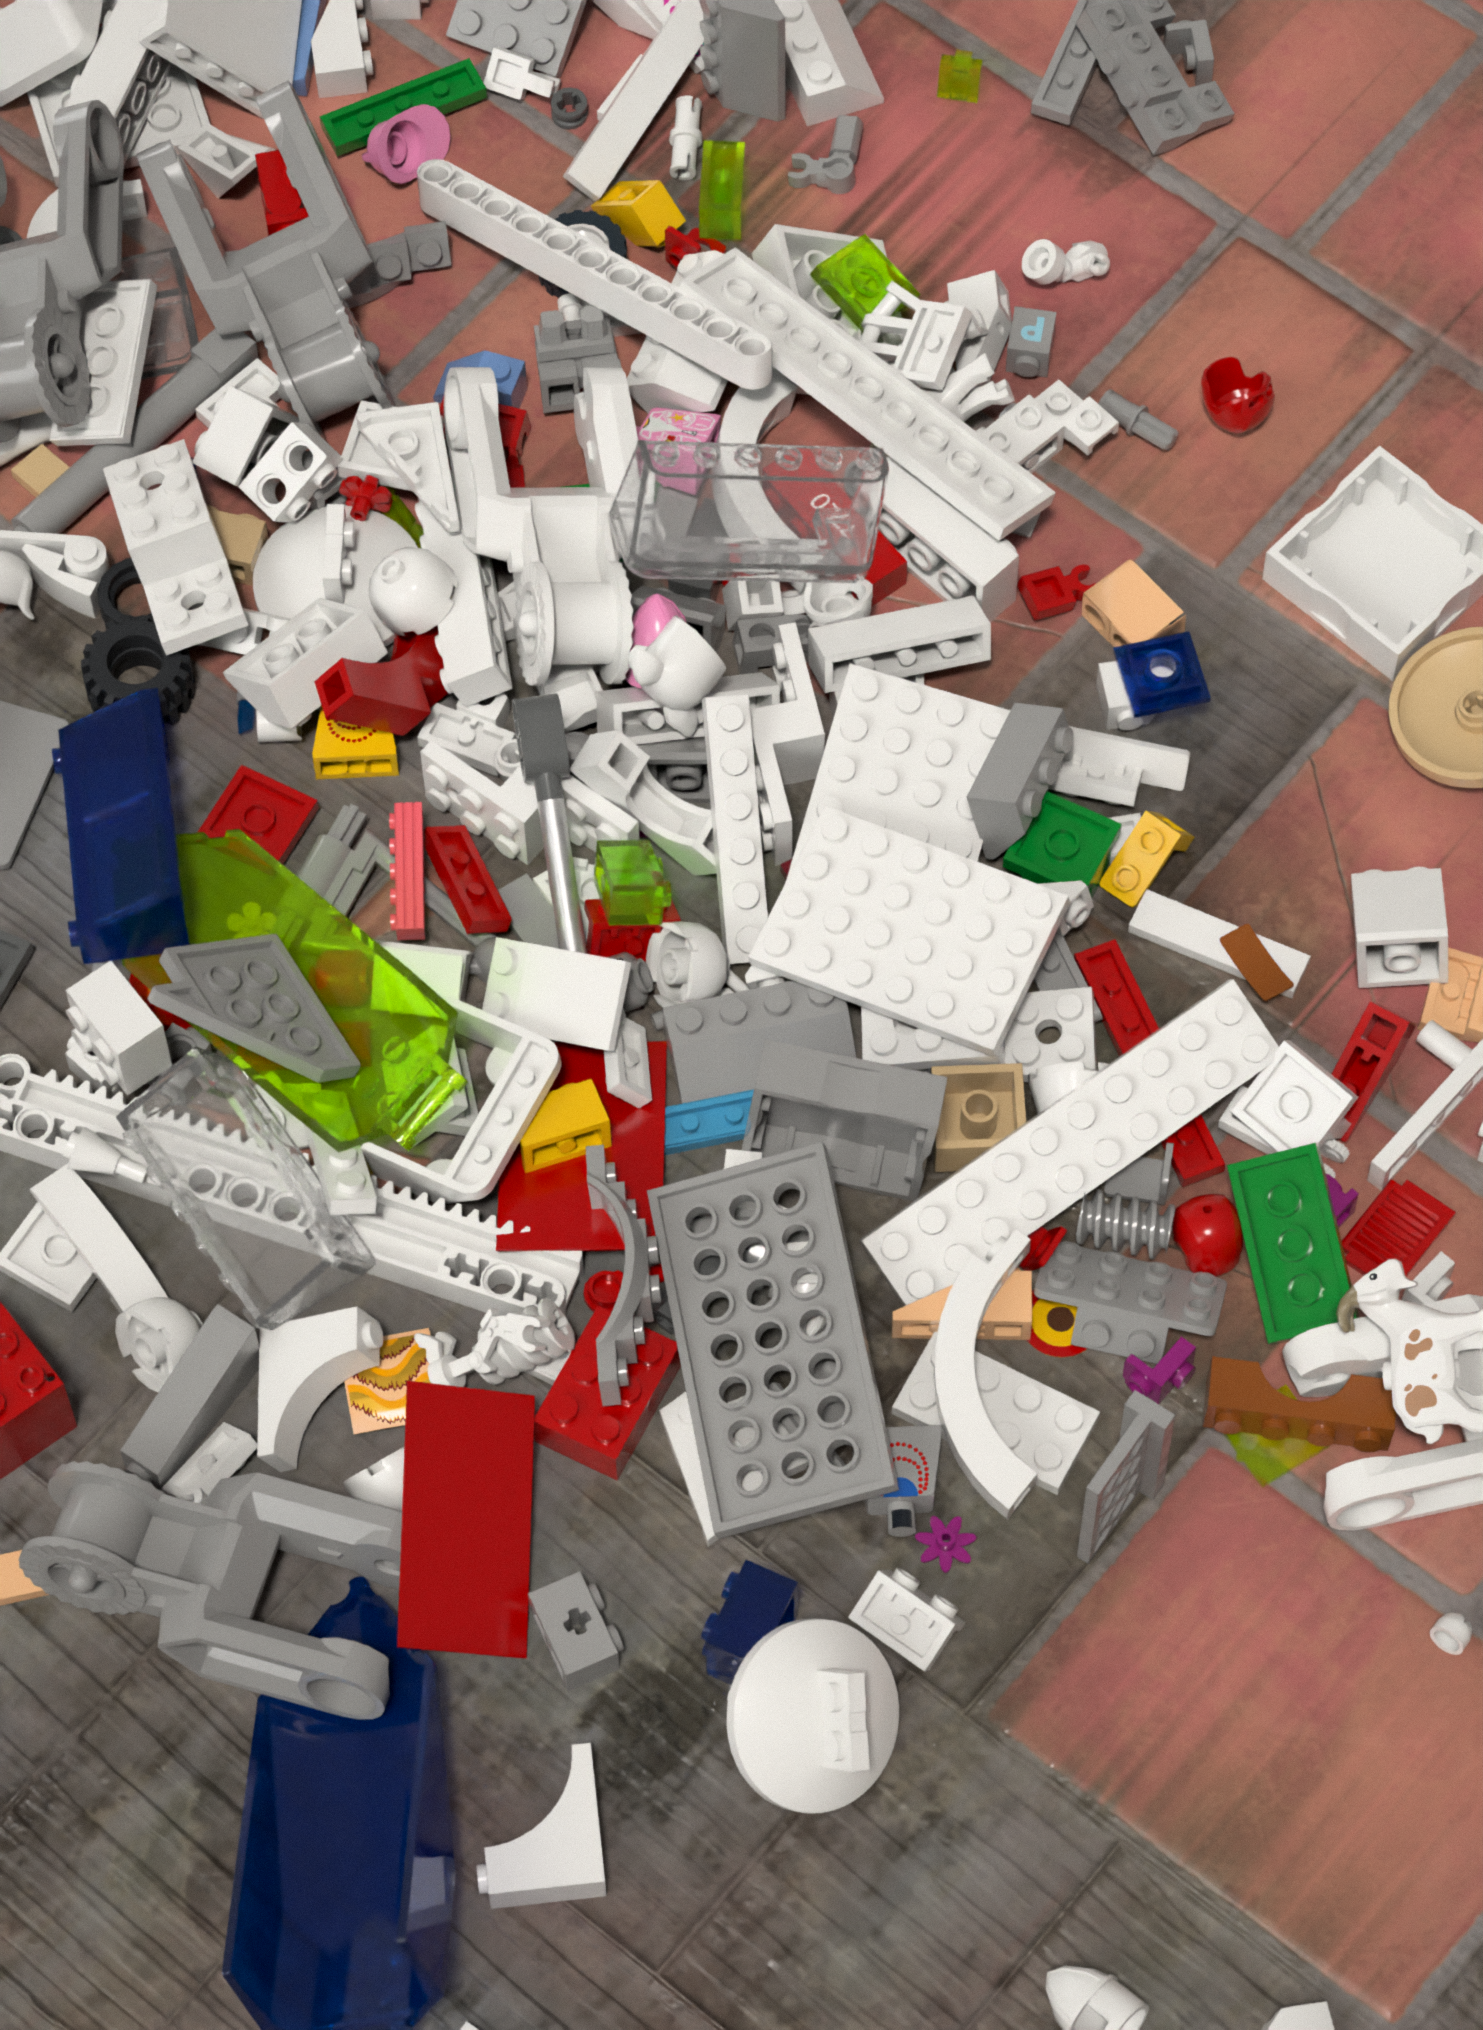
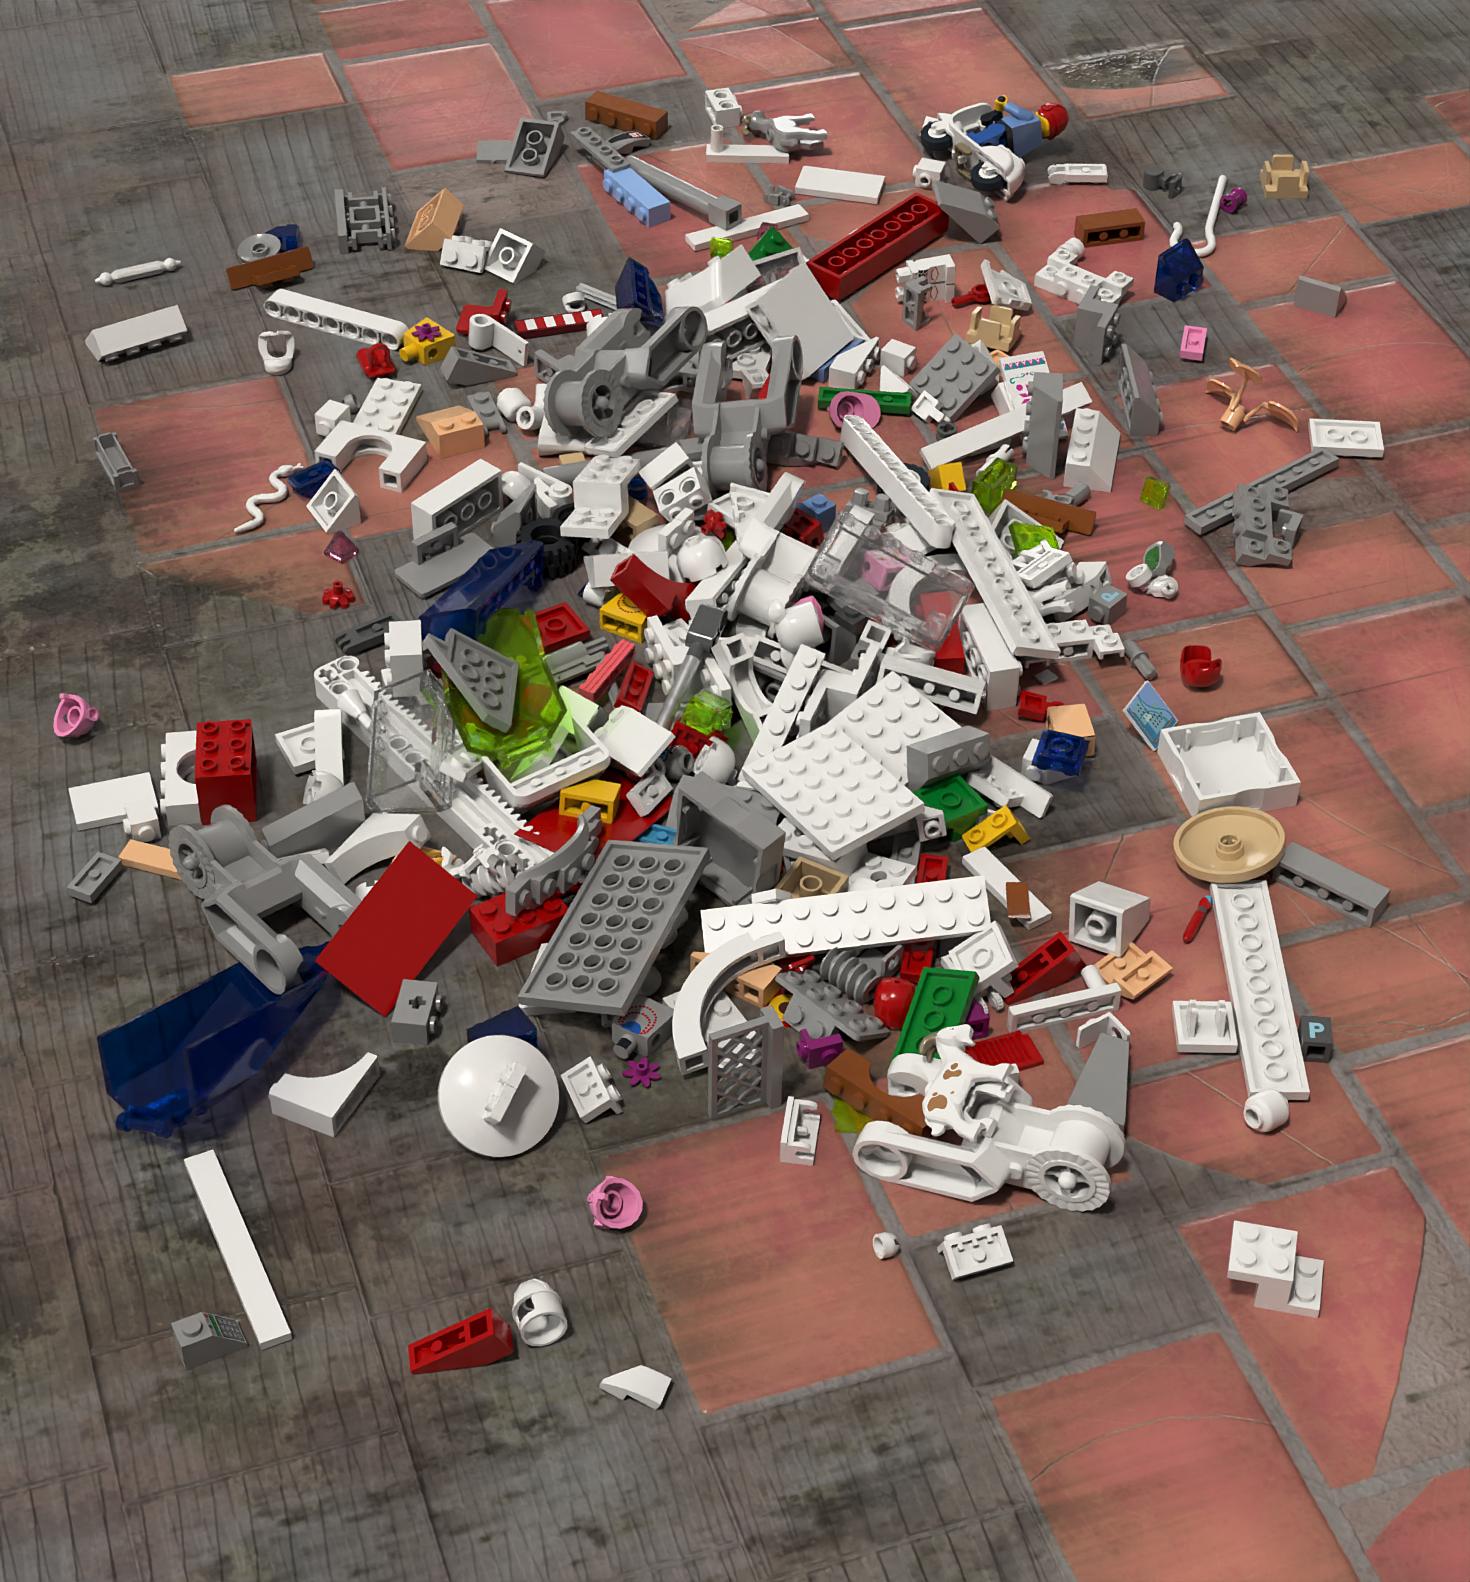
camera: 30 degrees right, 20 degrees down
none -> light grey slope [491,483,538,551]
none -> bright pink helmet [587,1176,643,1230]
none -> white tile [751,889,791,904]
none -> white hinge [780,1096,820,1166]
none -> white slope [880,365,920,400]
none -> dark orange bracket [1000,488,1096,535]
none -> piece [1122,680,1178,751]
none -> light grey rock [1143,541,1175,579]

